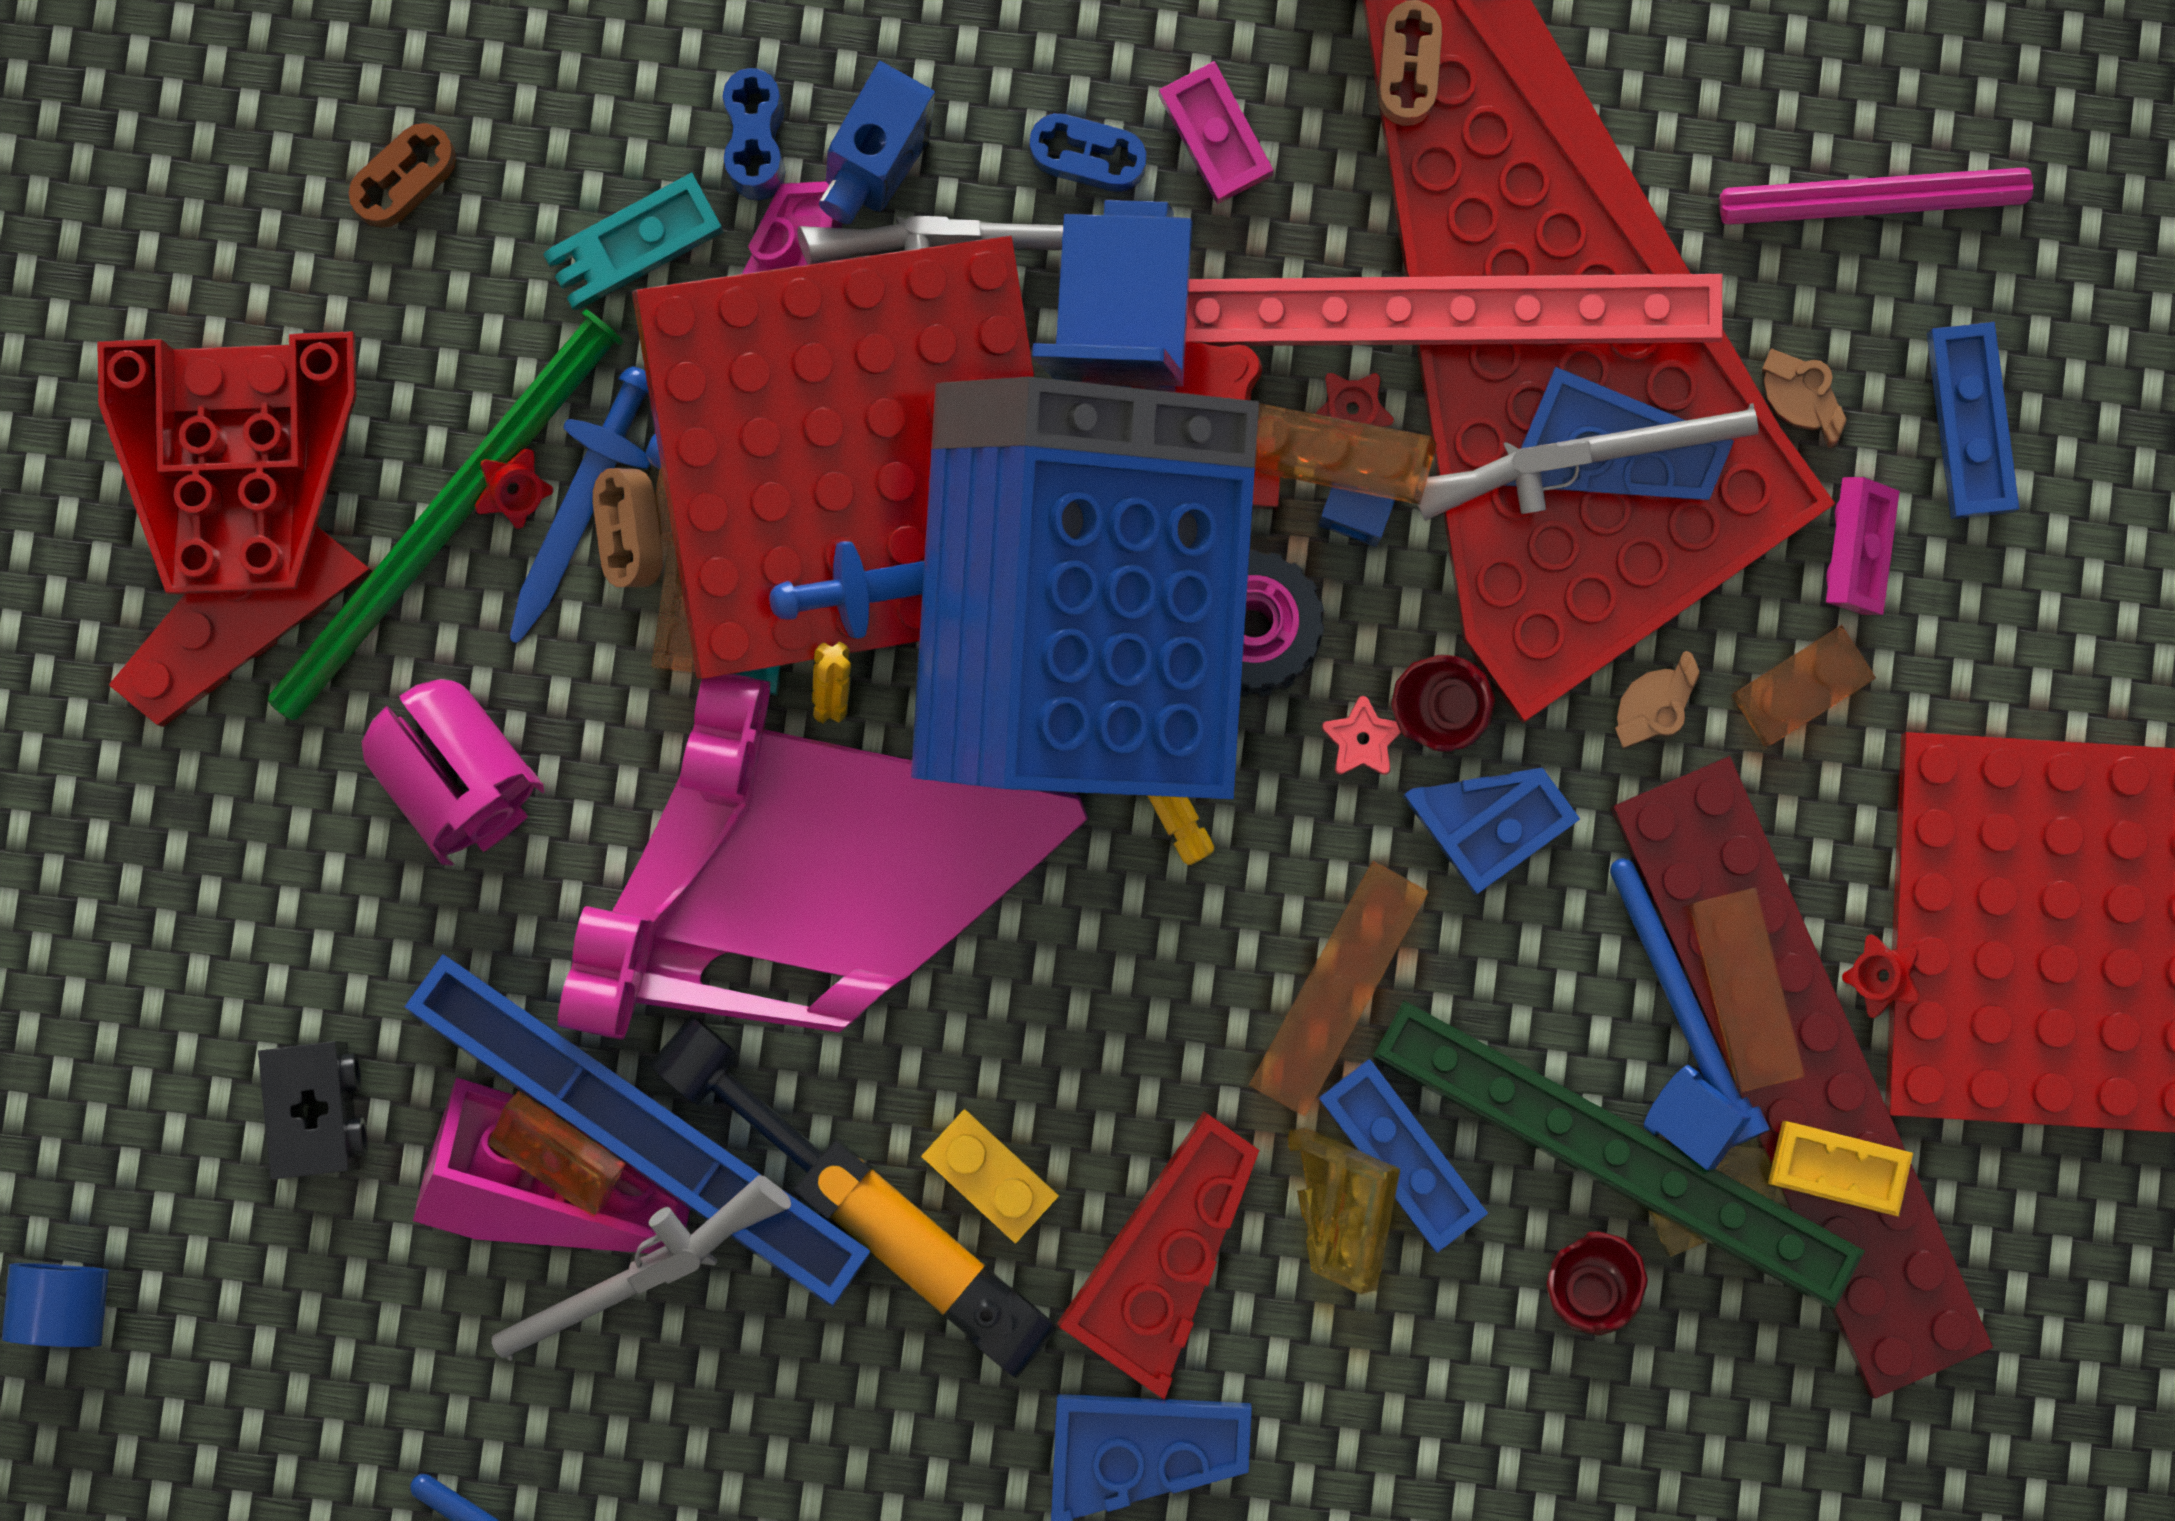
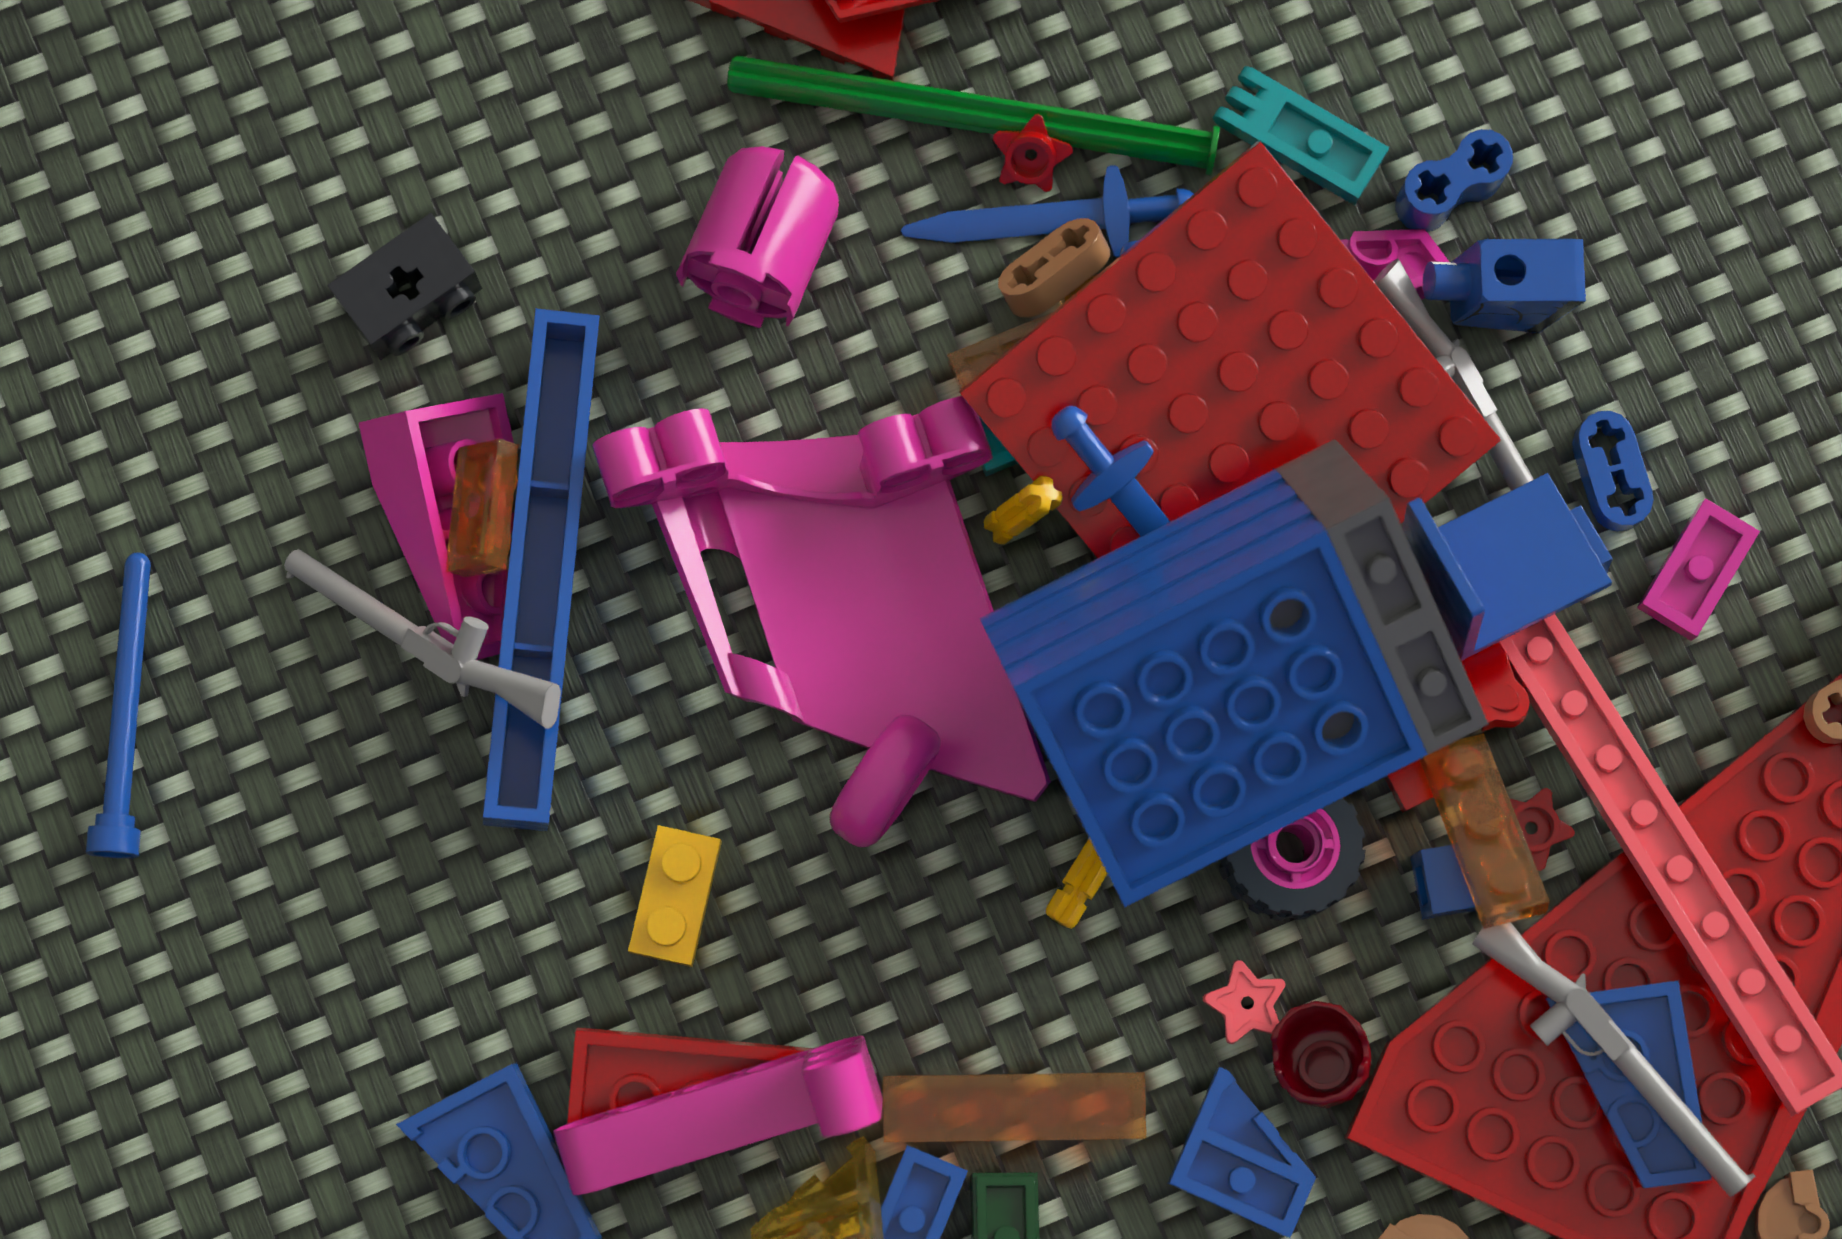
camera: 55 degrees right, 5 degrees down
blue piece [1,1263,109,1347] -> none
black piece [649,1015,1059,1378] -> none
none -> dark pink beam [553,1035,883,1196]
none -> dark pink wheel [830,715,941,847]

